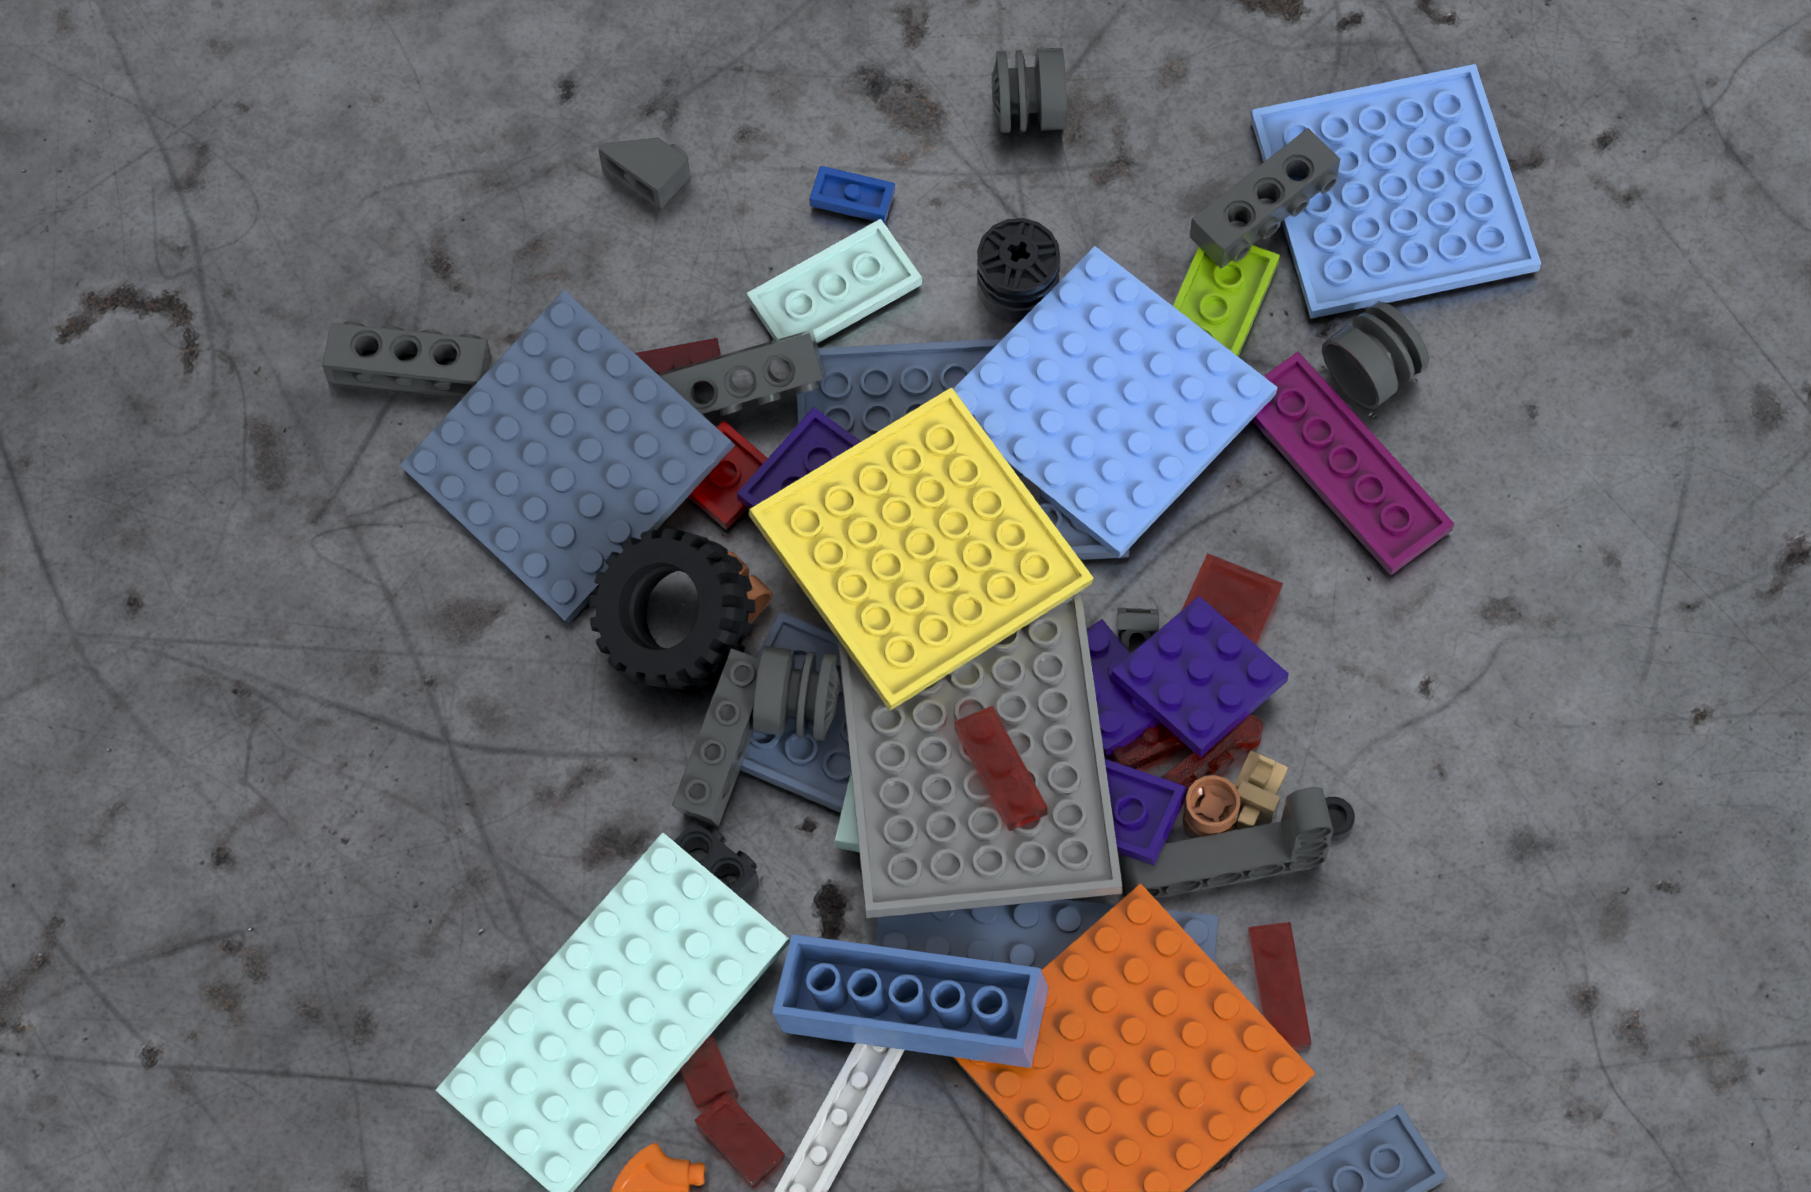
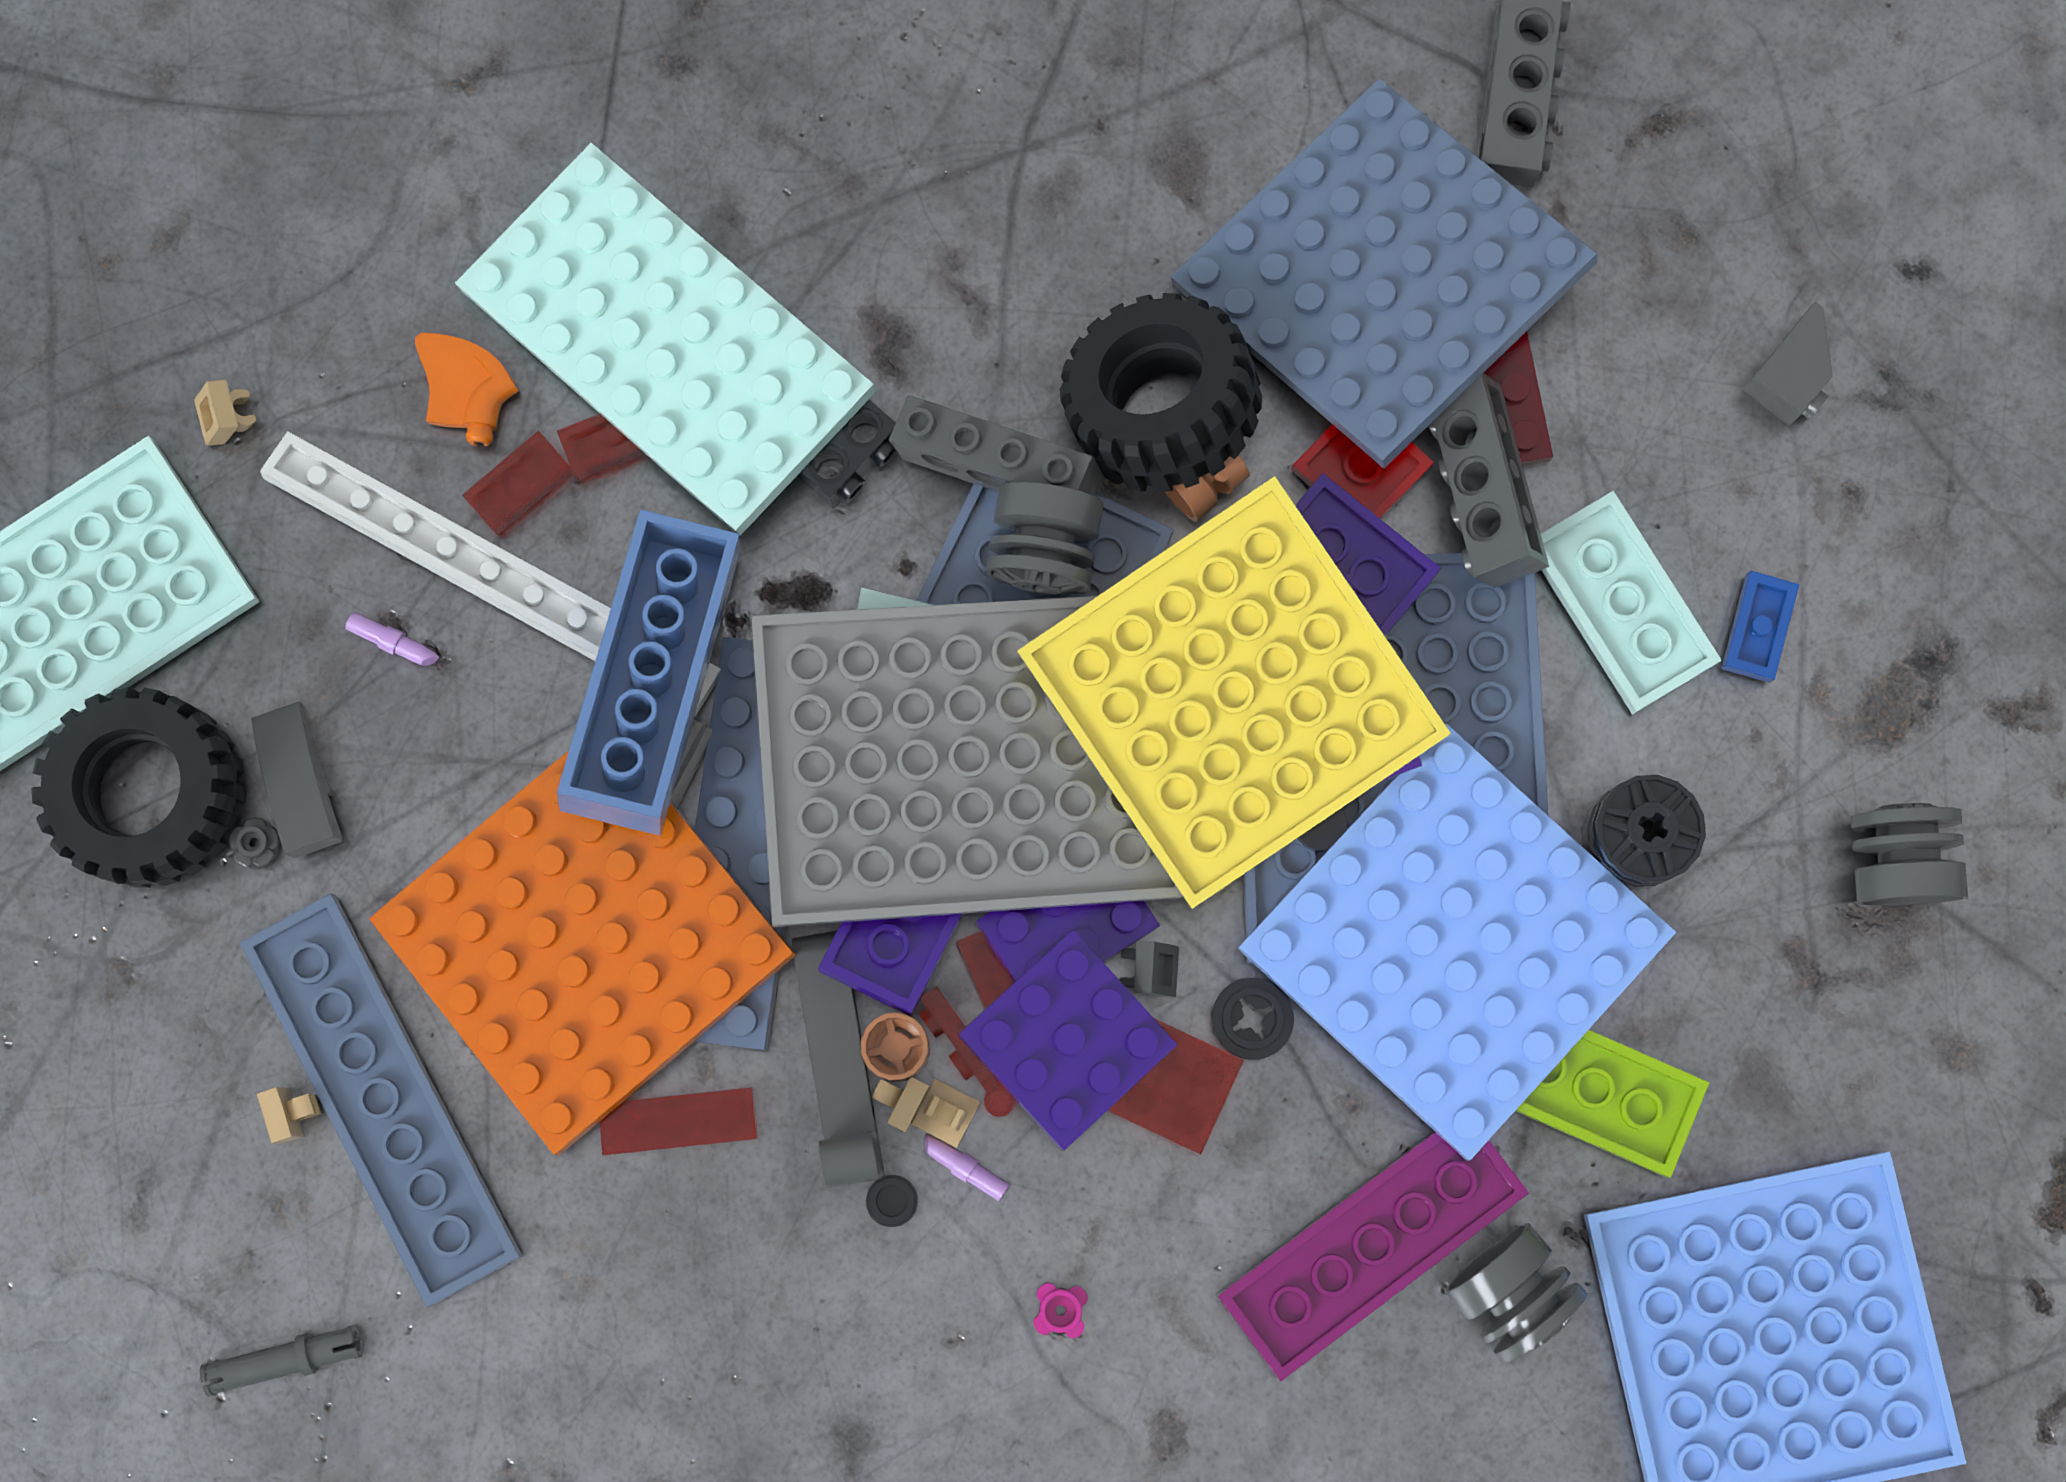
camera: 90 degrees right, 15 degrees up
clear red plate [954,706,1048,831] -> none
dark grey brick [1190,128,1340,269] -> none
none -> lavender piece [924,1134,1010,1202]
none -> dark pink plate [1033,1283,1088,1338]
none -> black gear [1211,977,1294,1060]

